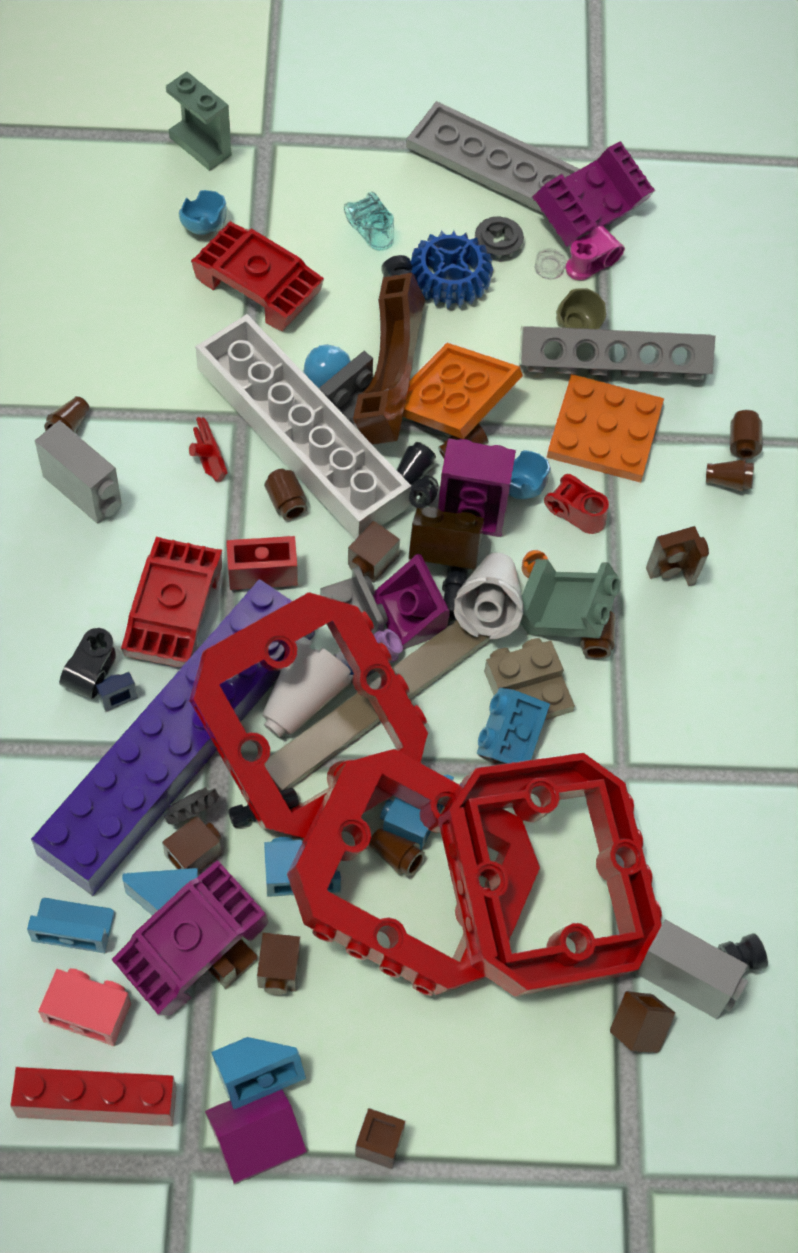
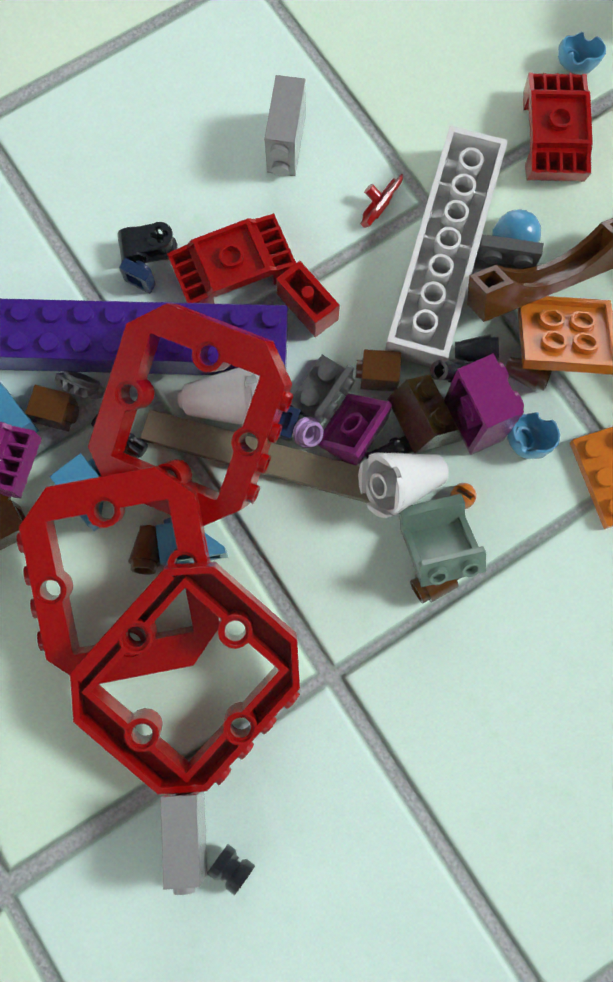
camera: 60 degrees right, 15 degrees up
reddish brown cone [44,396,90,433] -> none
reddish brown brick [264,468,307,520] -> none
dark azure bracket [477,687,550,764] -> none
dark tan plate [484,638,575,720] -> none
red piece [544,474,609,534] -> none
reddish brown panel [610,991,676,1053] -> none
reddish brown bracket [646,526,709,586] -> none

